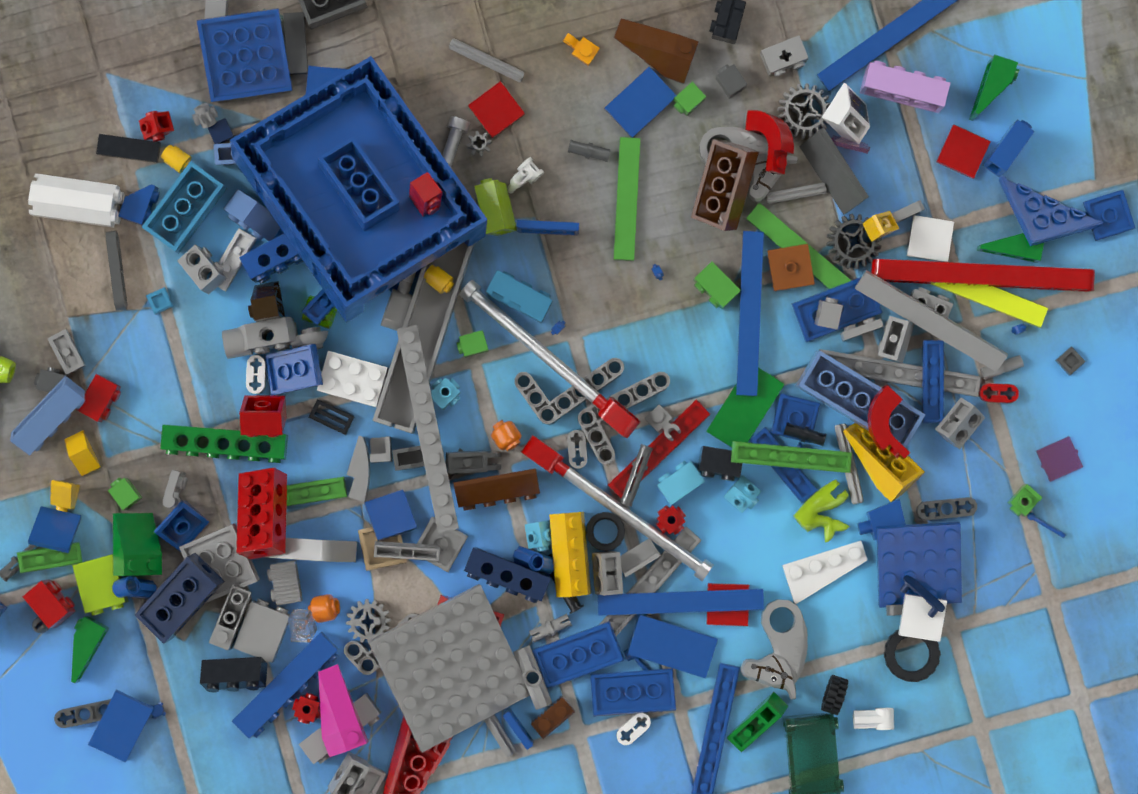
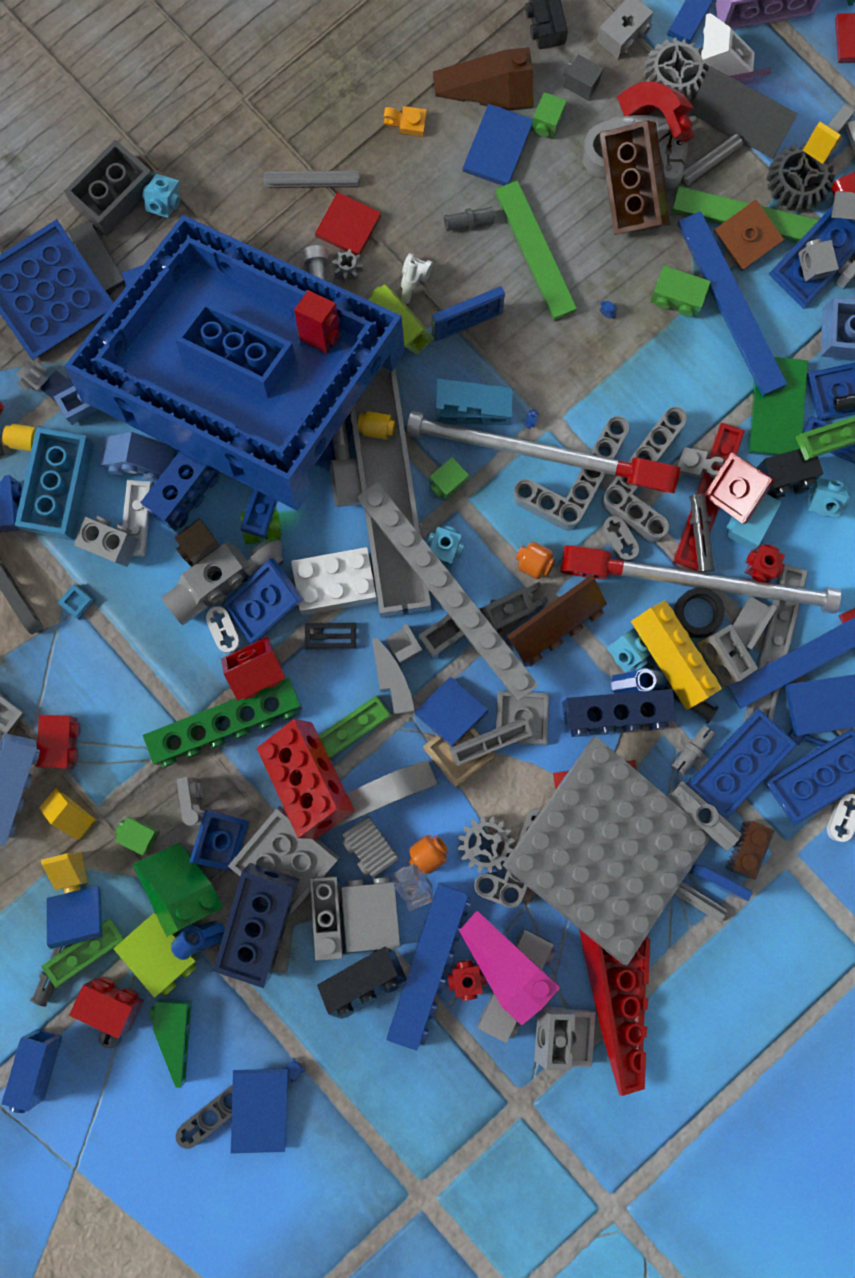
camera: 25 degrees left, 5 degrees down
none -> medium azure brick [142,173,180,218]
none -> tile [705,452,775,524]

